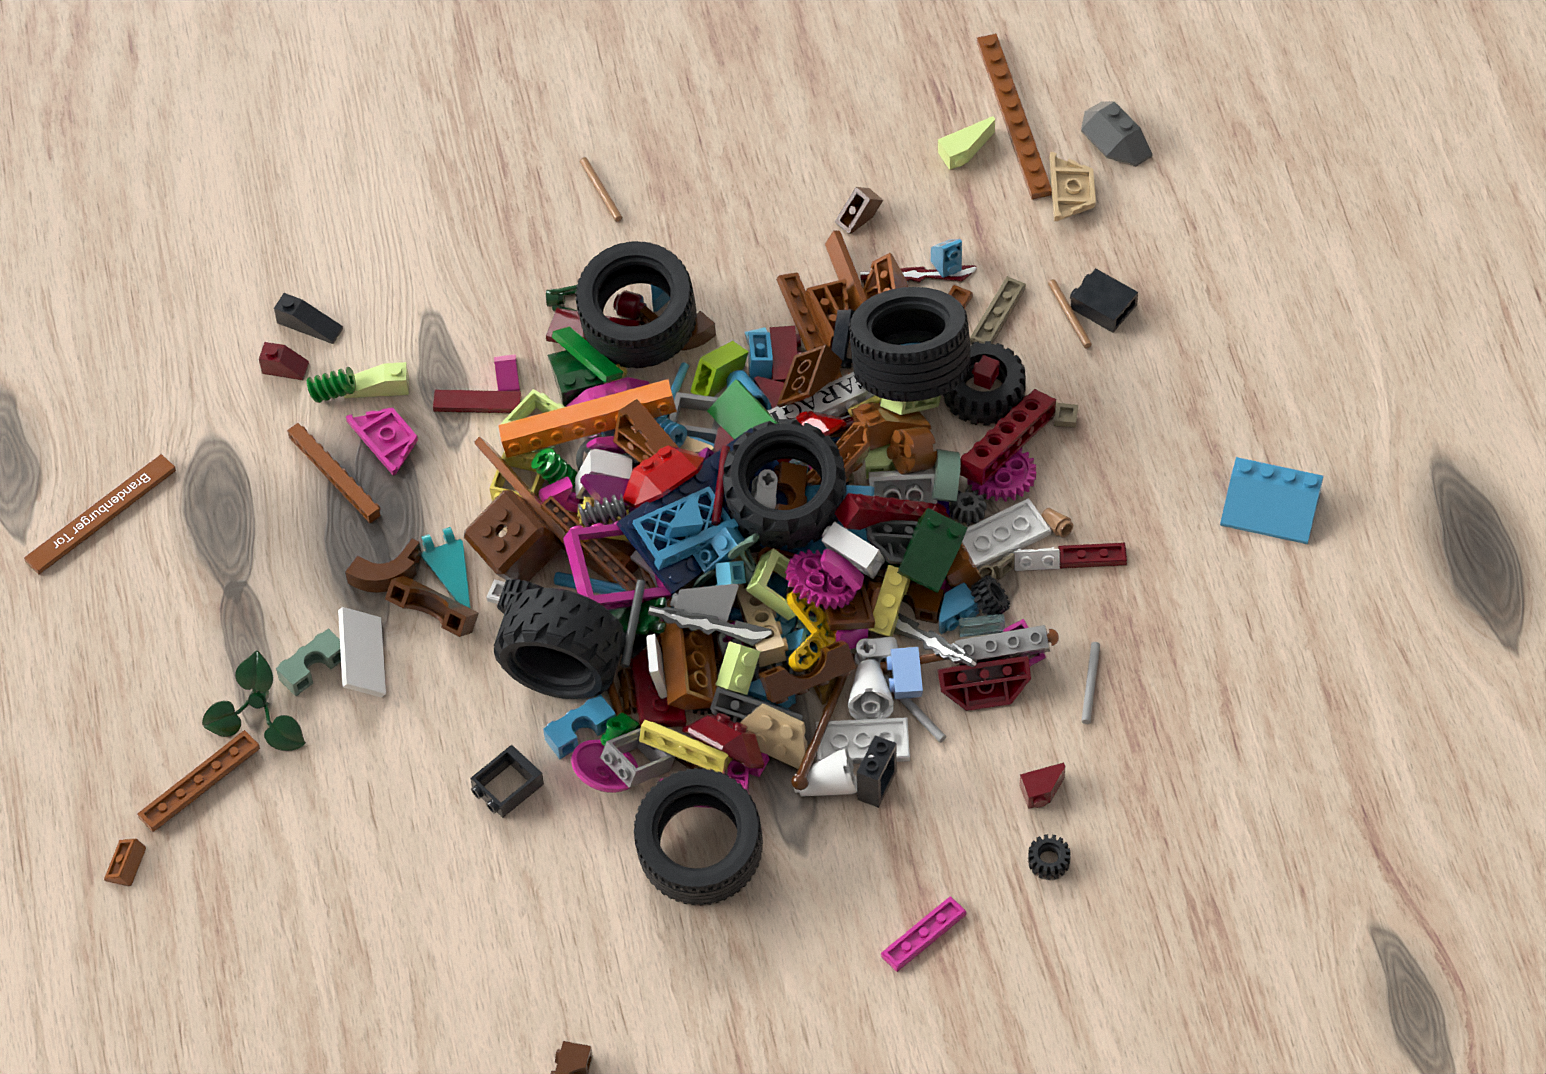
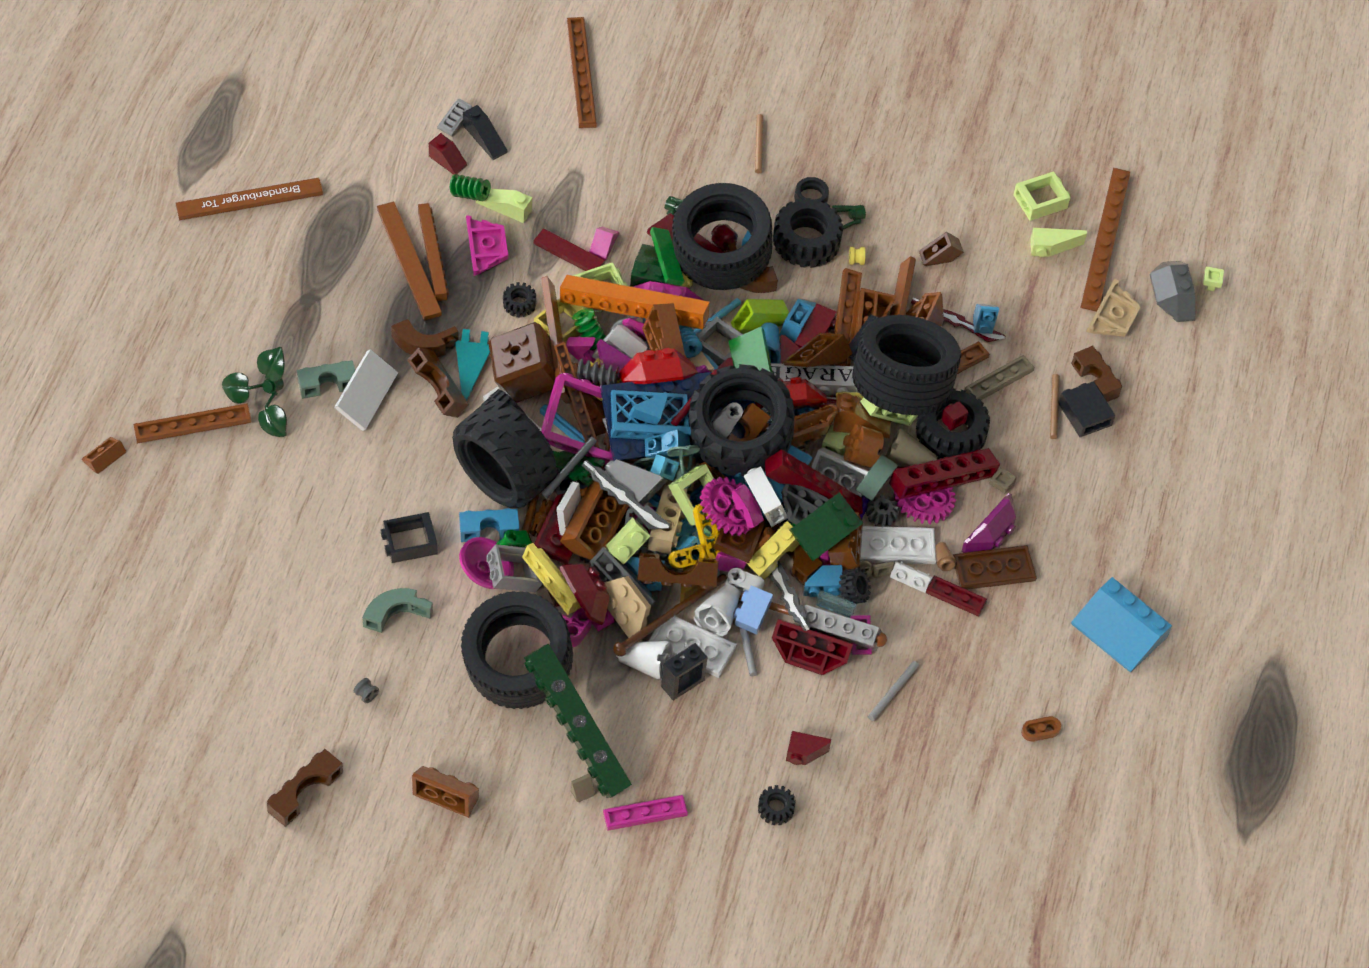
camera: 20 degrees right, 0 degrees up
none -> dark grey wheel [353,678,379,704]
none -> sand green arch [362,588,433,633]
none -> dark orange tile [377,201,442,321]
none -> dark orange slope [412,766,479,818]
none -> light grey slope [437,99,472,136]
none -> black tyre [503,282,536,318]
none -> dark green piece [524,643,632,798]
none -> dark orange tile [567,17,597,128]
none -> dark tan slope [571,774,595,802]
none -> black tyre [773,198,843,268]
none -> black tyre [794,177,829,203]
none -> dark green plant [831,205,866,230]
none -> light yellow wheel [849,247,865,265]
none -> dark tan cone [886,428,937,468]
none -> reddish brown tile [953,545,1037,590]
none -> magenta wedge [961,492,1016,553]
none -> yellowish green window [1013,171,1071,221]
none -> dark orange plate [1021,716,1061,742]
none -> reddish brown arch [1071,346,1122,402]
none -> yellowish green tile [1203,267,1224,291]

